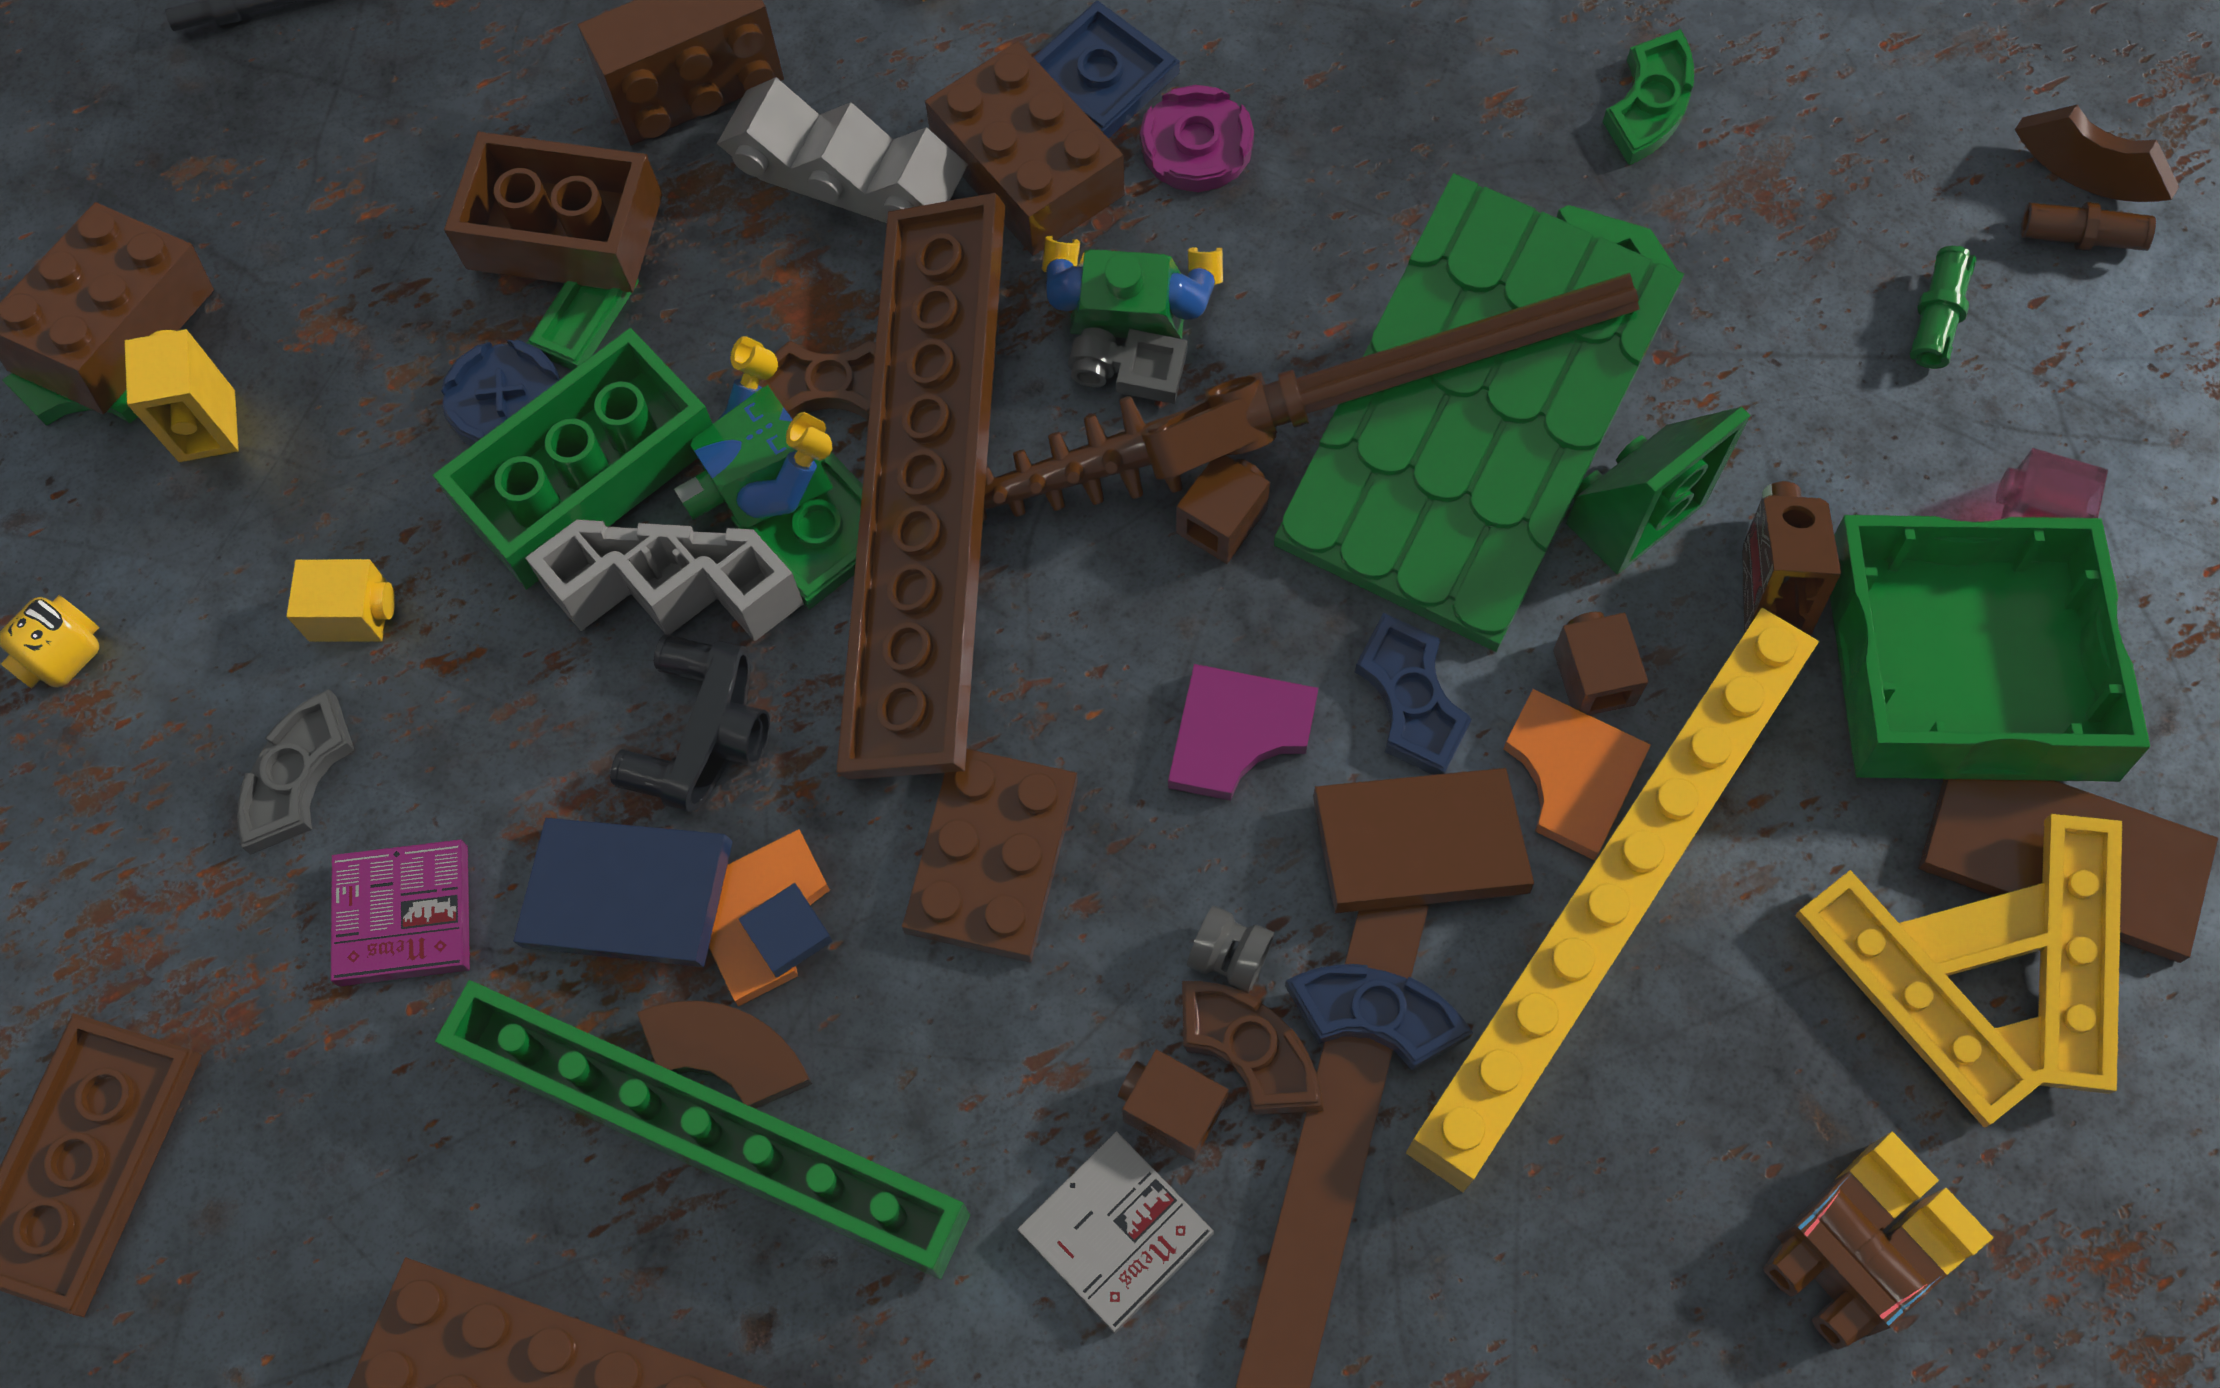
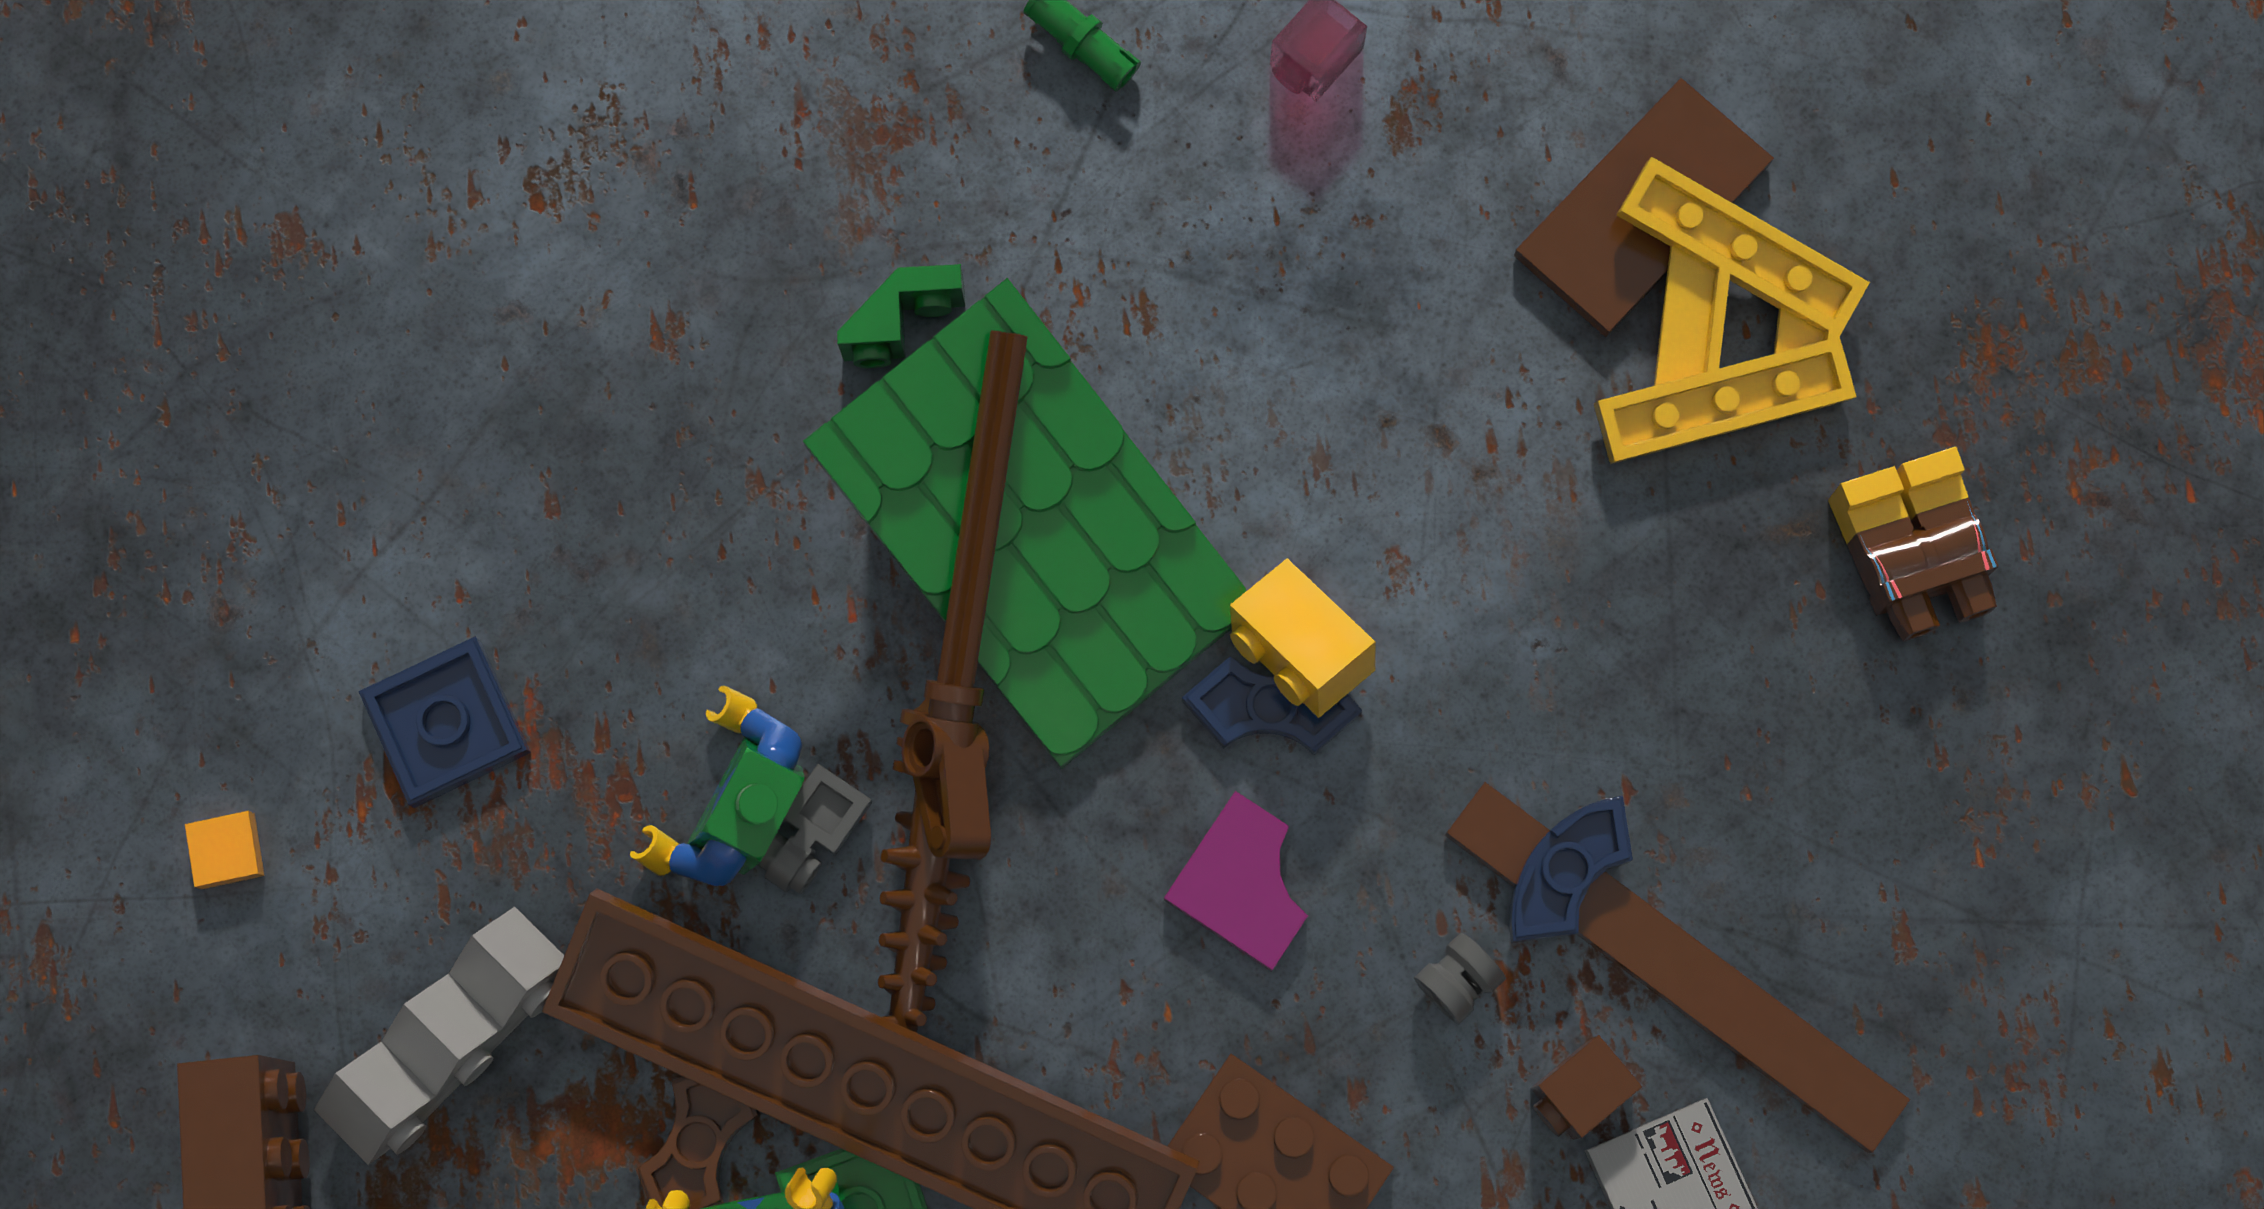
camera: 70 degrees left, 10 degrees up
reddish brown brick [925,41,1125,256] -> none
magenta tile [1140,85,1254,192] -> none
reddish brown brick [1176,455,1270,564] -> none
reddish brown tile [1182,981,1324,1115] -> none
reddish brown tile [1313,768,1534,913] -> none
yellow brick [1406,608,1819,1193] -> none
orange tile [1503,689,1651,860] -> none
reddish brown brick [1553,612,1648,715] -> none
green slope [1566,406,1751,575] -> none
green tile [1602,29,1694,165] -> none
reddish brown torso [1742,481,1841,636] -> none
green tile [1830,515,2151,782] -> none
none -> yellow brick [1230,558,1376,718]

